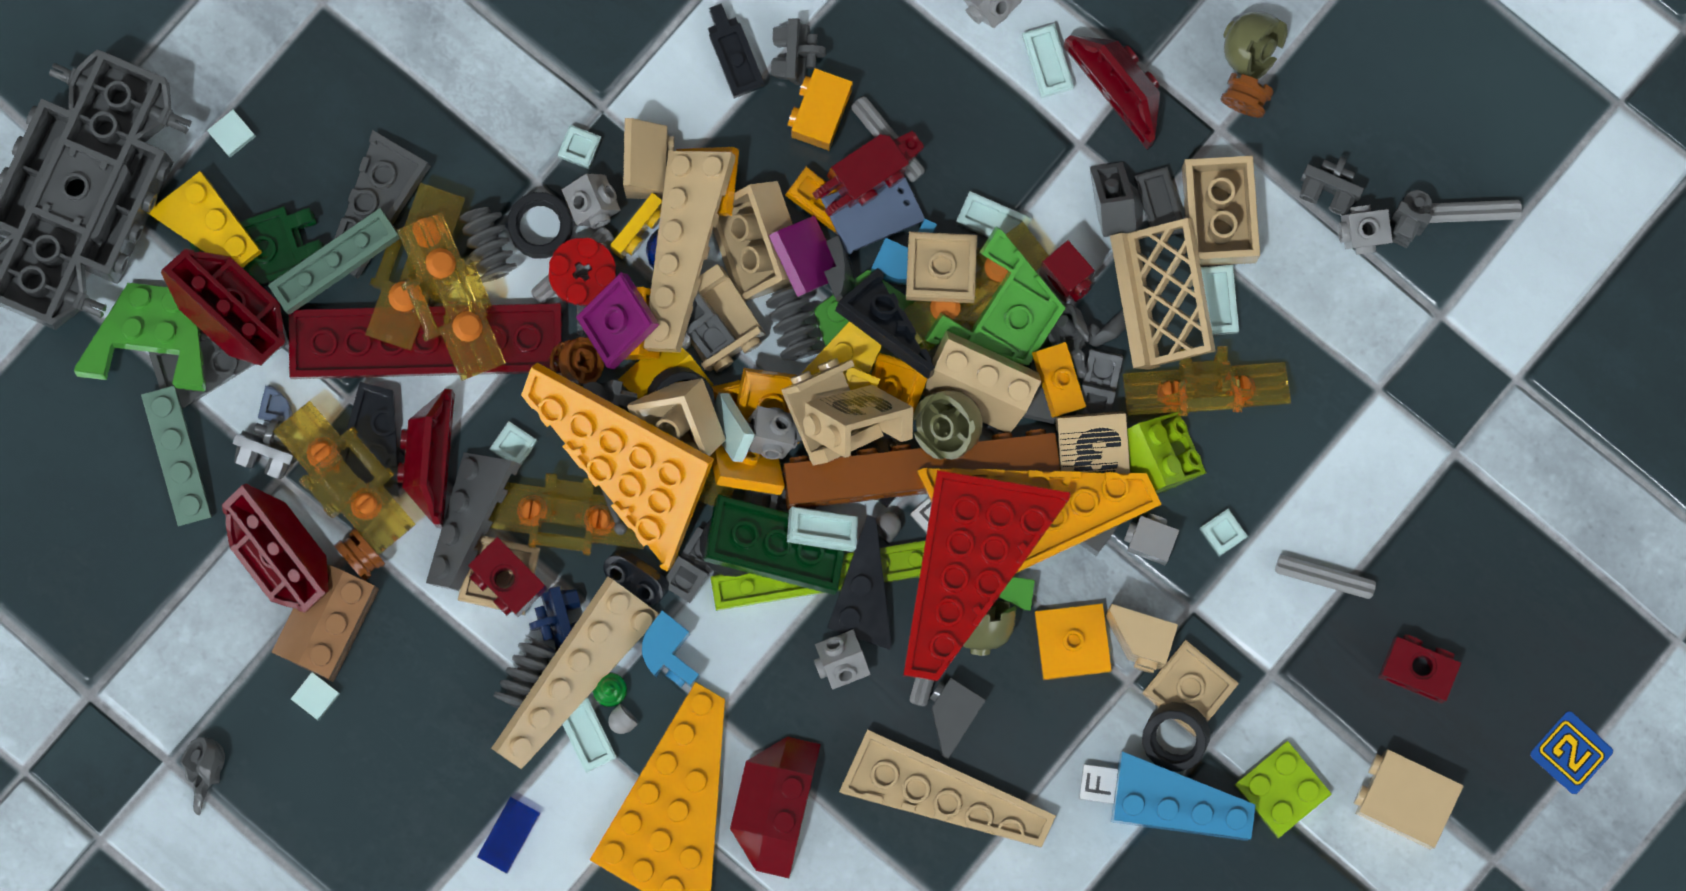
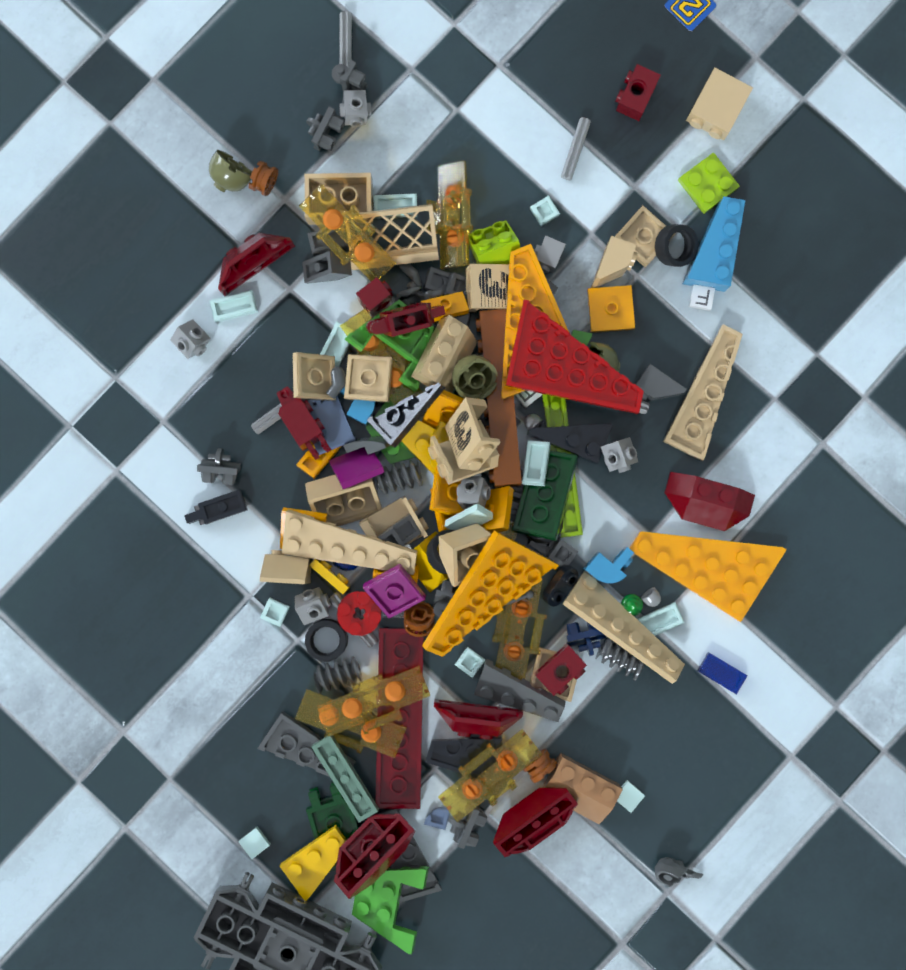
camera: 85 degrees left, 5 degrees up
sand green plate [141,386,212,526] -> none
light orange brick [787,68,853,151] -> none
none -> tan plate [293,352,336,401]
none -> clear yellow piece [299,183,396,281]
none -> dark grey arm [326,366,346,399]
none -> dark red hinge [365,302,445,337]

